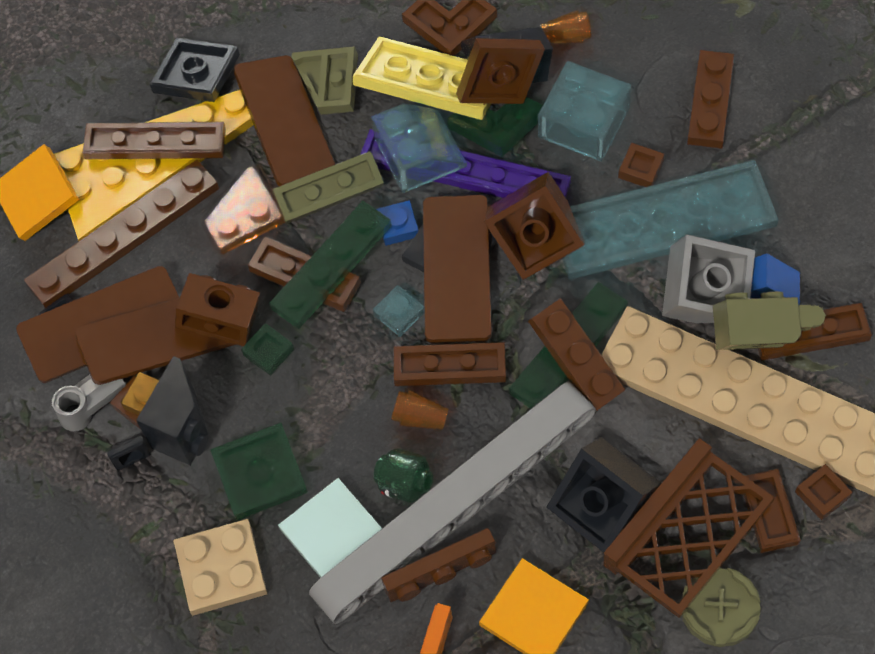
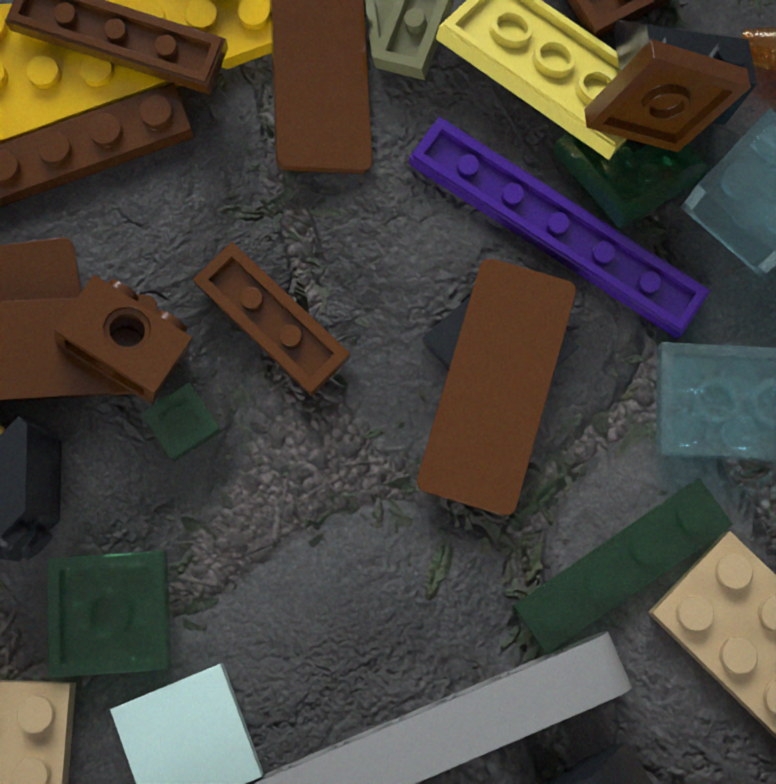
camera: 10 degrees right, 15 degrees up
clear orange wing [204,166,285,255] -> none
clear green plate [269,201,391,329] -> none
olive plate [272,151,384,224] -> none
clear light blue slope [371,103,467,193] -> none
clear light blue plate [373,285,425,337] -> none
clear green head [373,448,433,503] -> none
blue plate [375,200,419,246] -> none
clear orange cone [391,390,449,430] -> none
reddish brown plate [394,342,506,386] -> none
reddish brown slope [484,172,585,280] -> none
reddish brown plate [528,298,626,411] -> none

